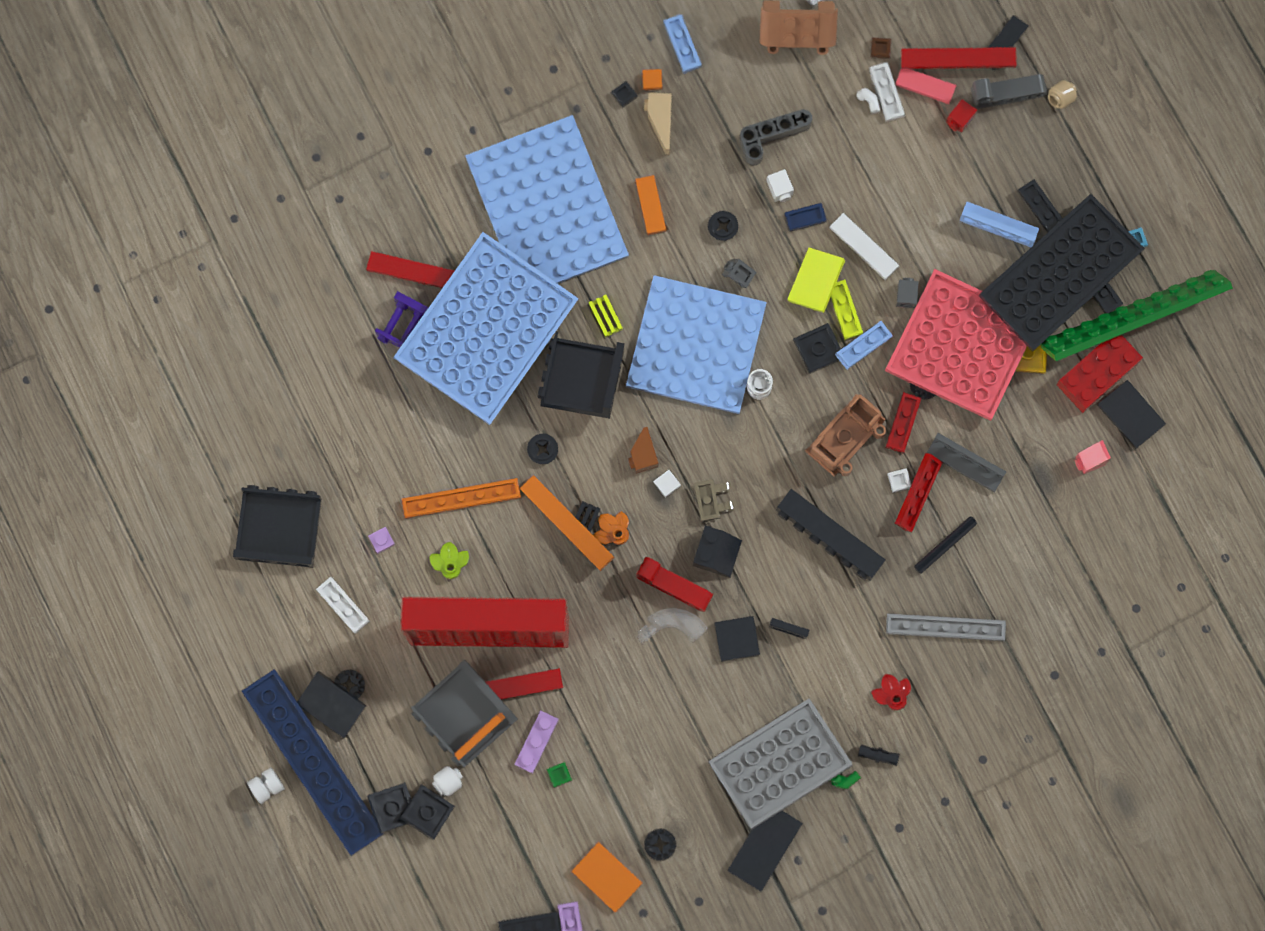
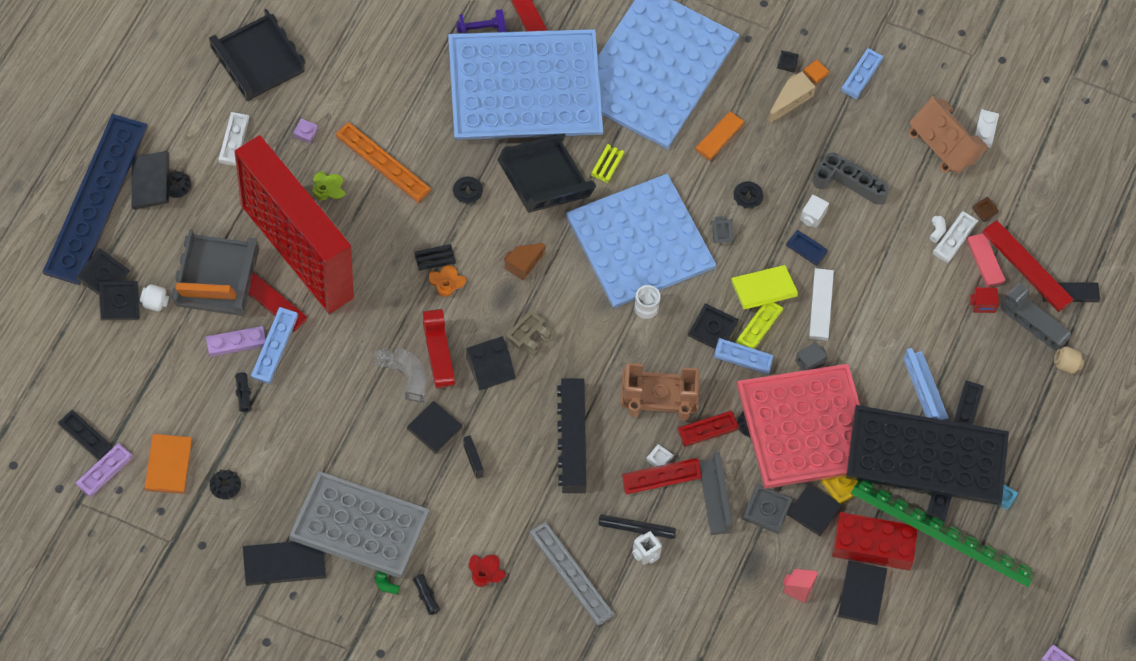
camera: 45 degrees right, 15 degrees down
white wheel [247,767,285,804] -> none
orange tile [519,475,614,571] -> none
green tile [546,762,572,788] -> none
white tile [653,470,681,498] -> none
none -> black pin [235,372,252,413]
none -> light blue plate [251,307,298,384]
none -> white brick [632,531,662,565]
none -> dark grey tile [742,484,793,534]
none -> black tile [787,483,842,537]

